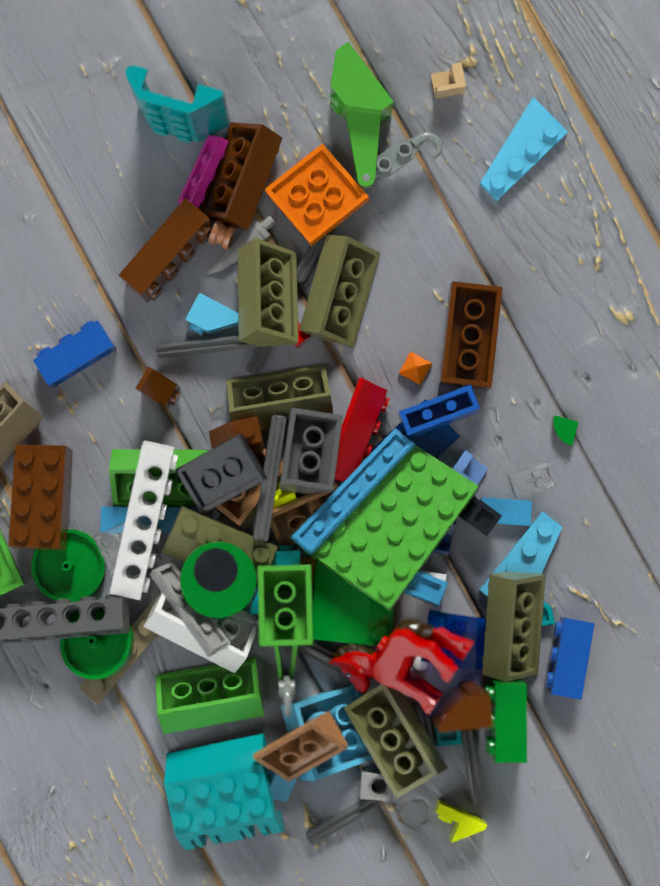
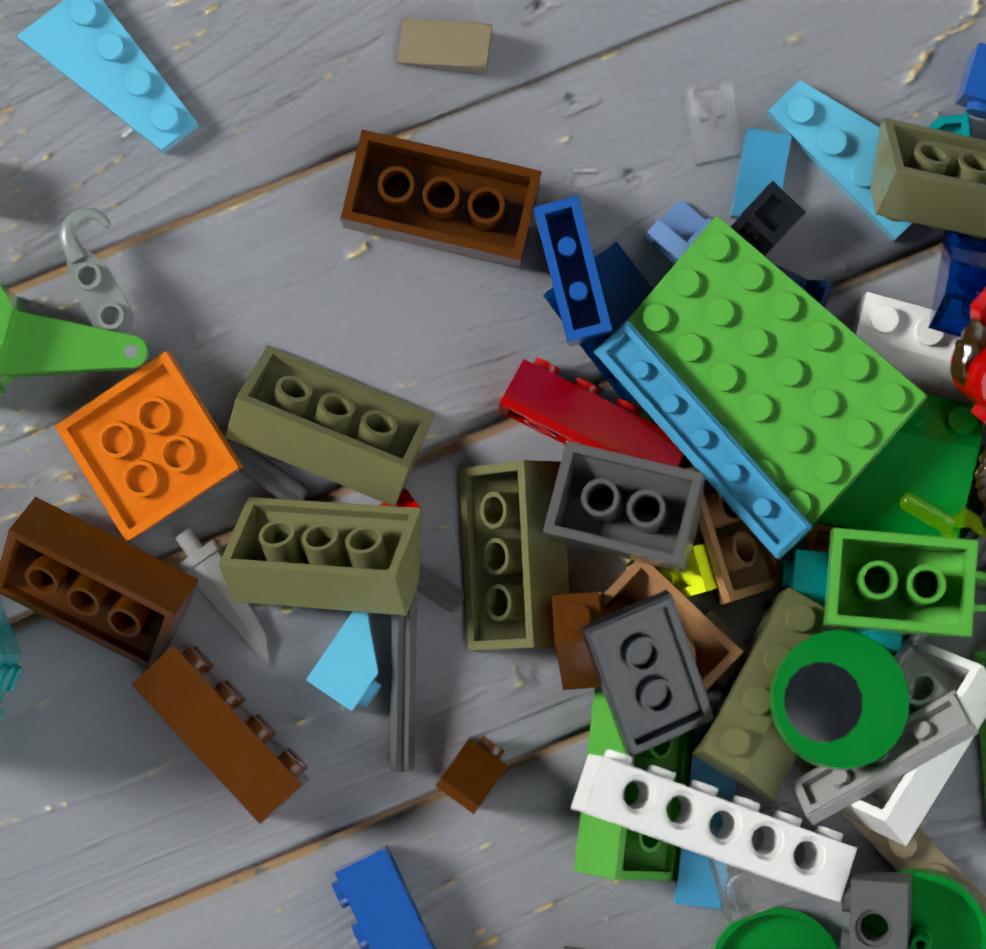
camera: 80 degrees left, 0 degrees up
dark pink plate [177,135,229,208] -> none
nougat wheel [209,220,236,250] -> none
dark grey axle [253,415,286,541] -> none
orange slope [398,351,432,385] -> none
dark azure tile [404,571,448,607] -> none
green tile [552,415,579,447] -> none
none -> dark tan slope [397,18,492,76]
none -> clear neon green bar [900,492,985,539]

